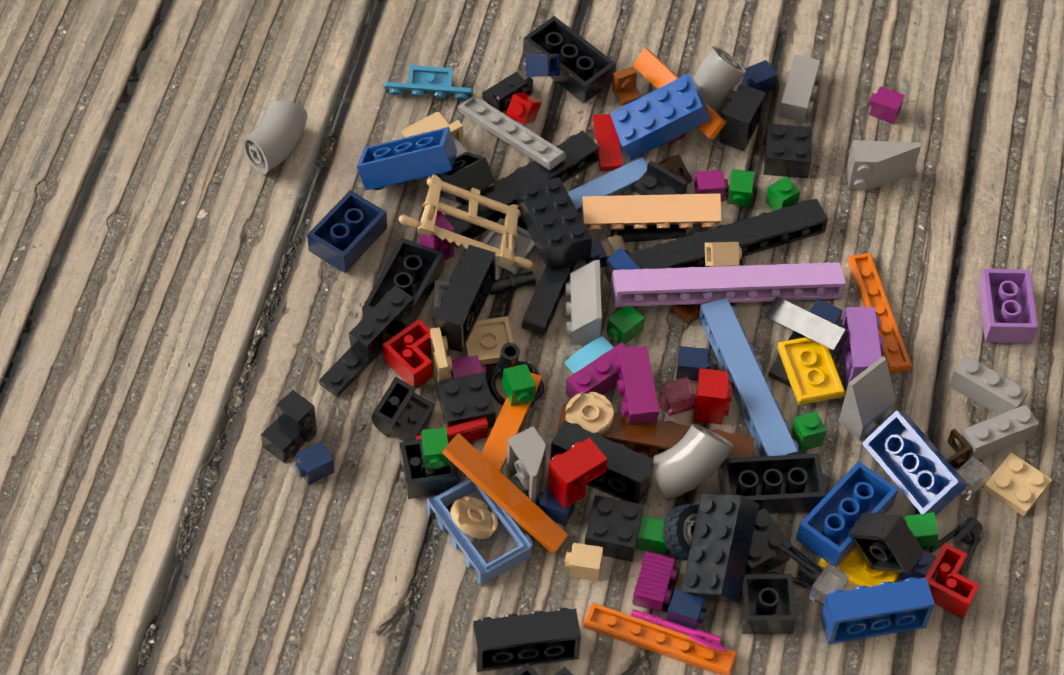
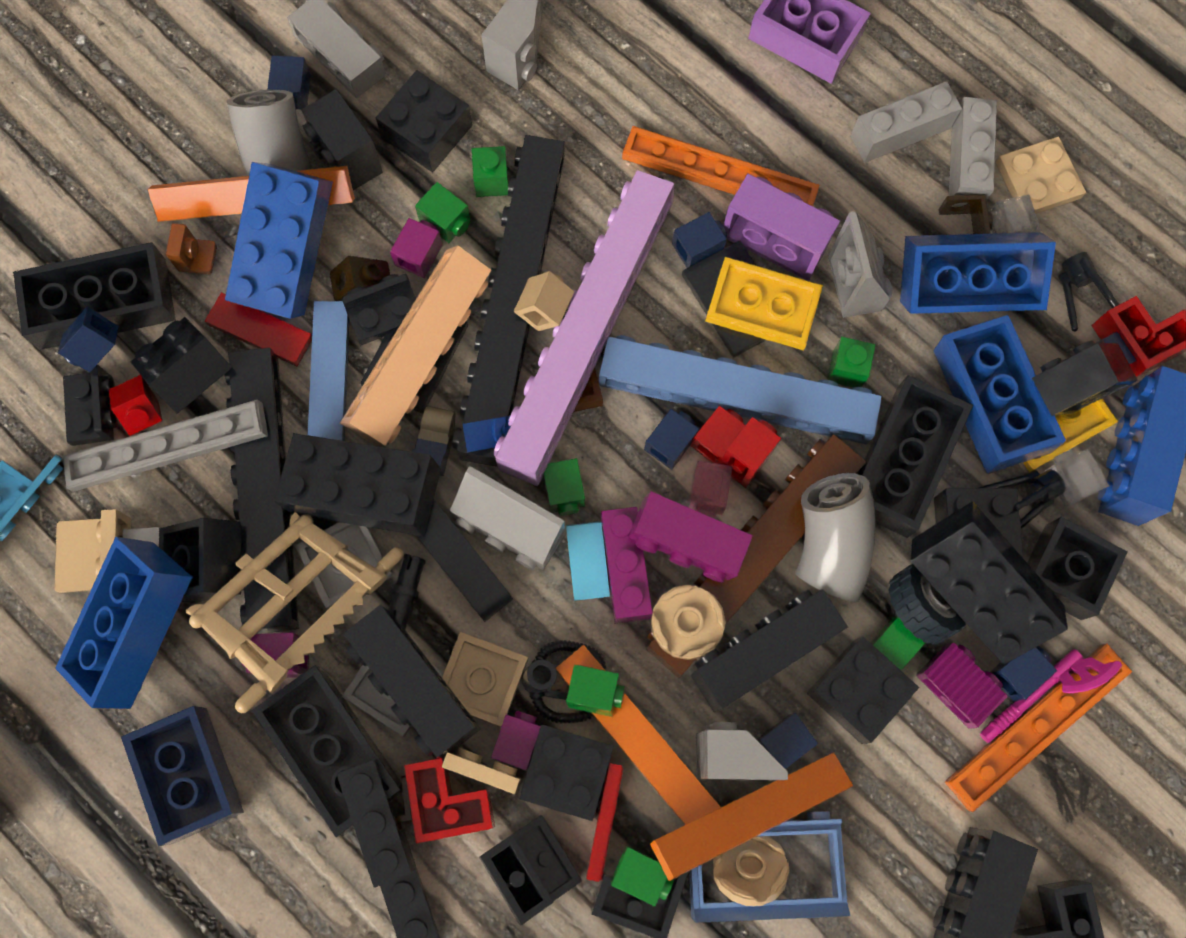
camera: 60 degrees left, 20 degrees up
red brick [547,438,607,509] -> none
tan brick [565,543,603,581] -> none
tile [765,296,849,353] -> none
green brick [904,512,939,548] -> none
none -> black brick [130,317,232,414]

